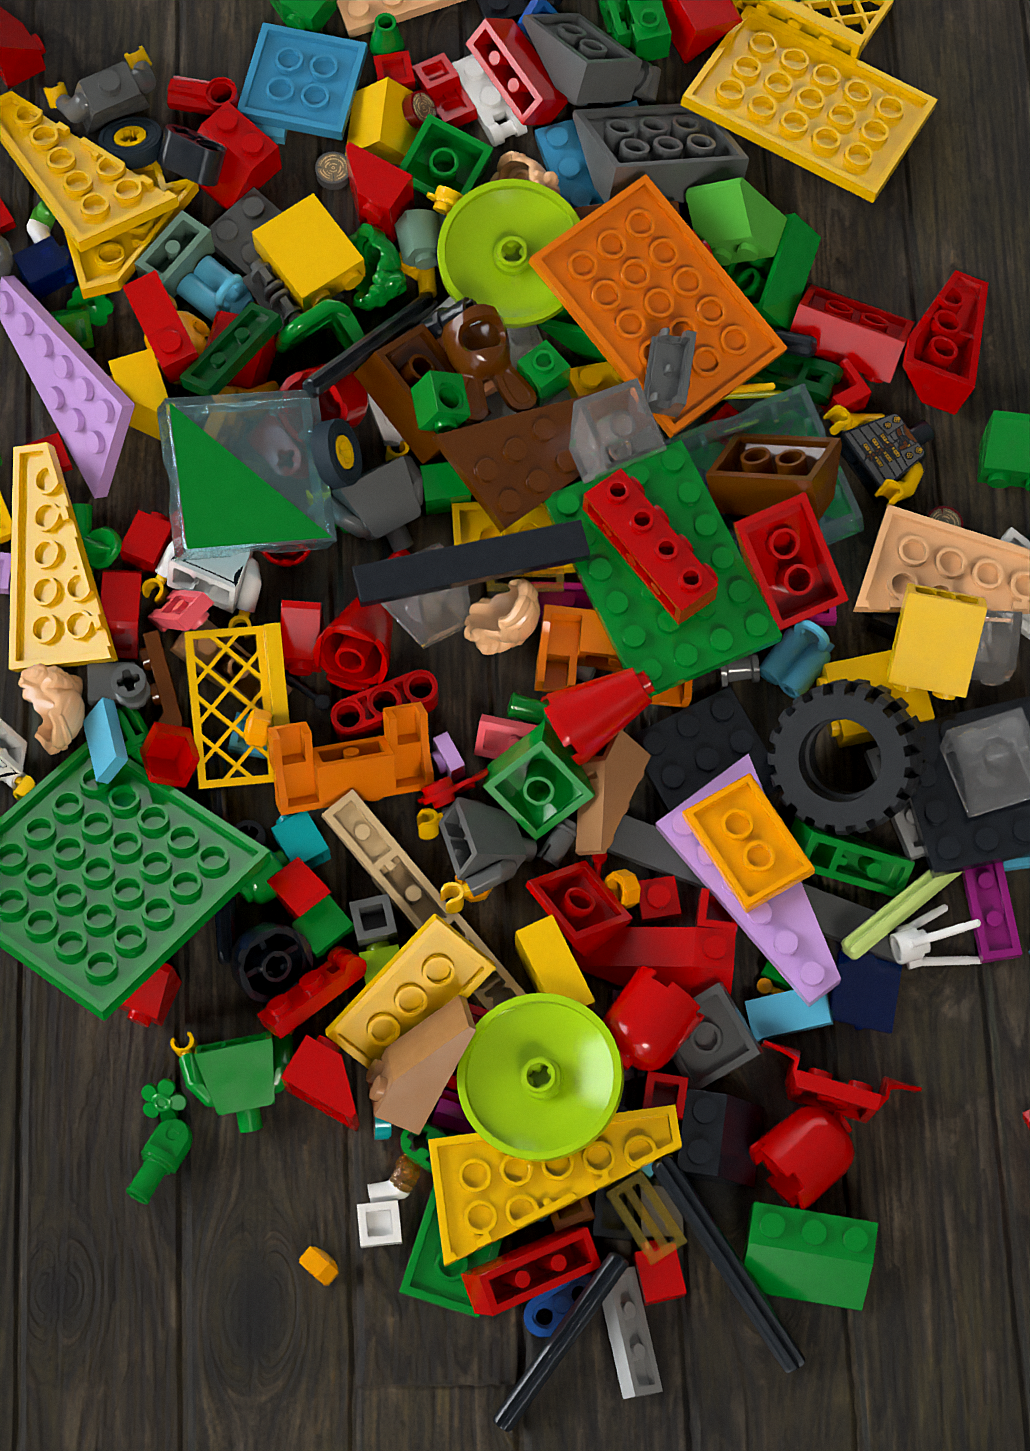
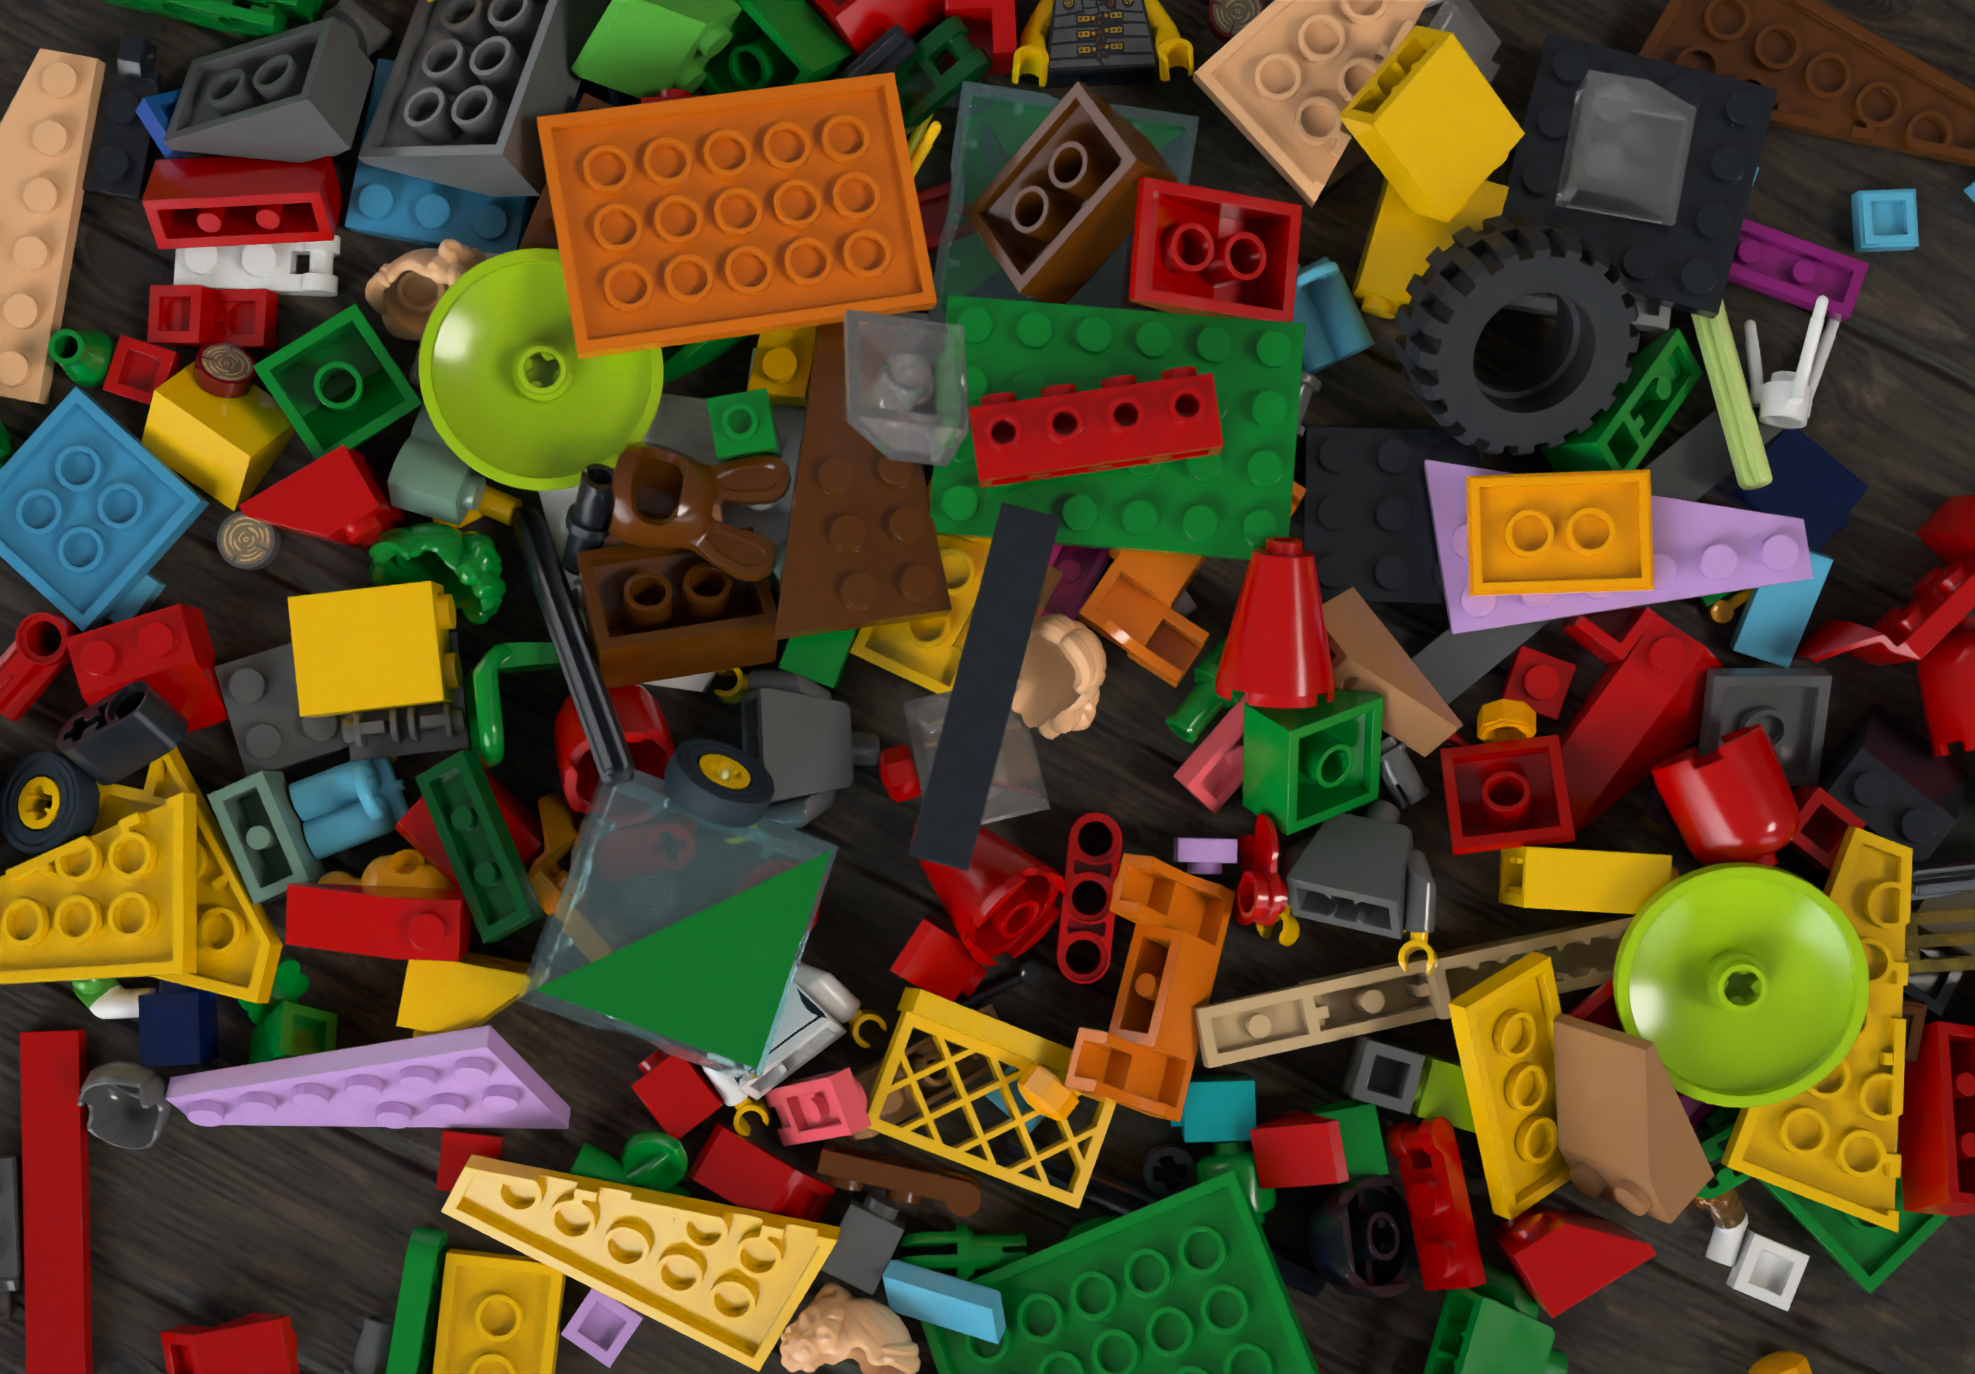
camera: 60 degrees left, 15 degrees up
dark grey bush [111,663,151,709] -> none
red panel [140,722,200,788] -> none
green brick [411,370,471,434] -> none
yellow plate [426,185,464,216] -> none
dark grey hinge [640,328,697,417] -> none

